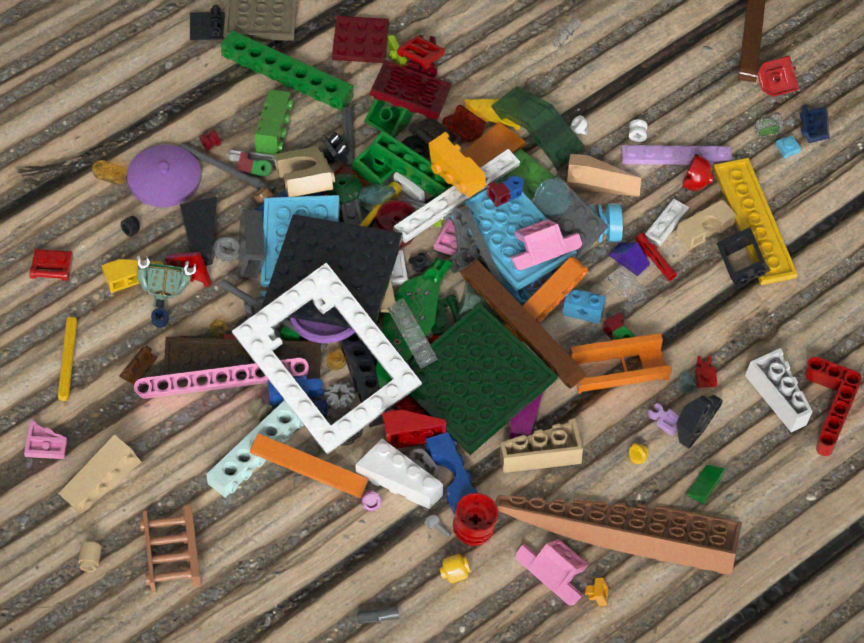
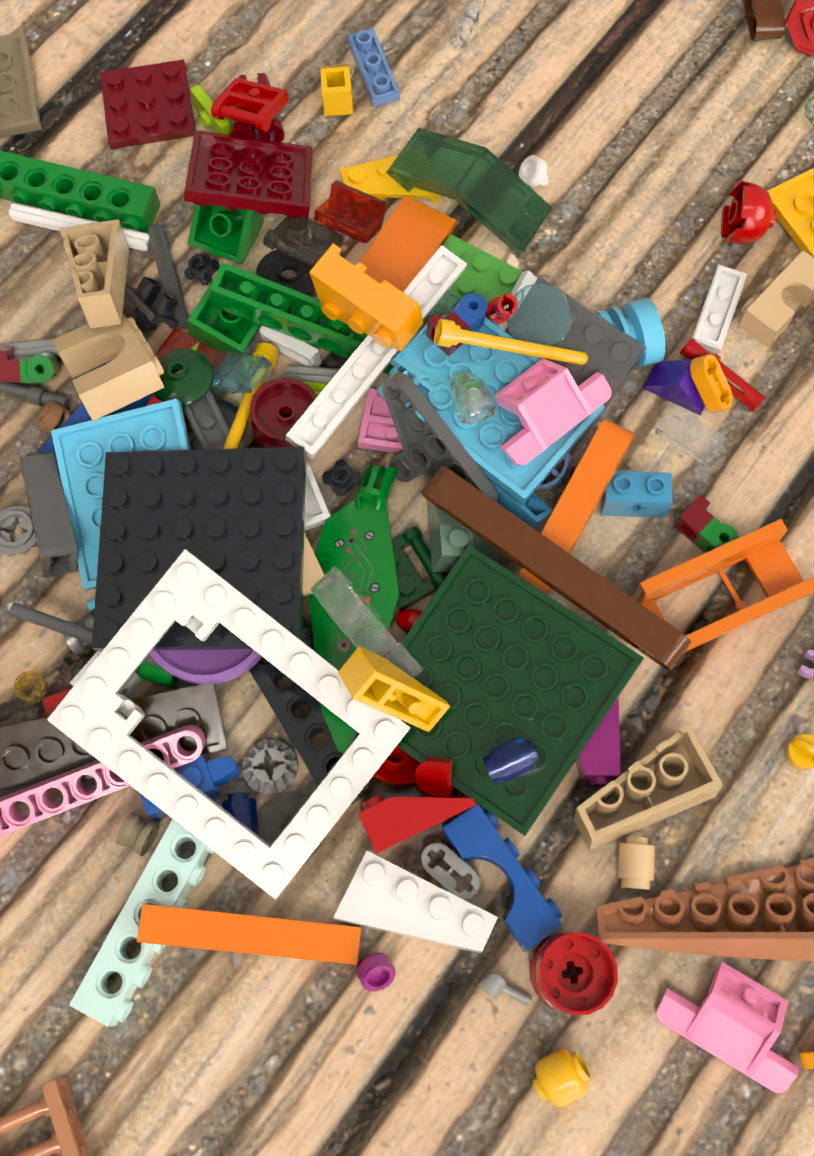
camera: 10 degrees left, 15 degrees up
bright green wedge [255,90,294,155] -> none
clear yellow plate [326,352,346,370] -> none
light nougat wedge [567,154,641,197] -> none
lavender plate [621,145,732,165] -> none
white wheel [629,119,648,142] -> none
none -> white axle [9,203,151,251]
none -> tan wedge [59,219,129,329]
none -> black plate [184,253,220,285]
none -> yellow slope [320,64,353,116]
none -> yellow slope [338,646,450,732]
none -> medium blue tile [347,28,400,107]
none -> red tile [415,757,452,798]
none -> yellow piece [434,318,588,365]
none -> clear rock [450,371,496,424]
none -> clear blue brick [483,736,540,784]
none -> red pin [485,293,518,324]
none -> tan brick [618,837,655,890]
none -> light orange beam [690,354,733,412]

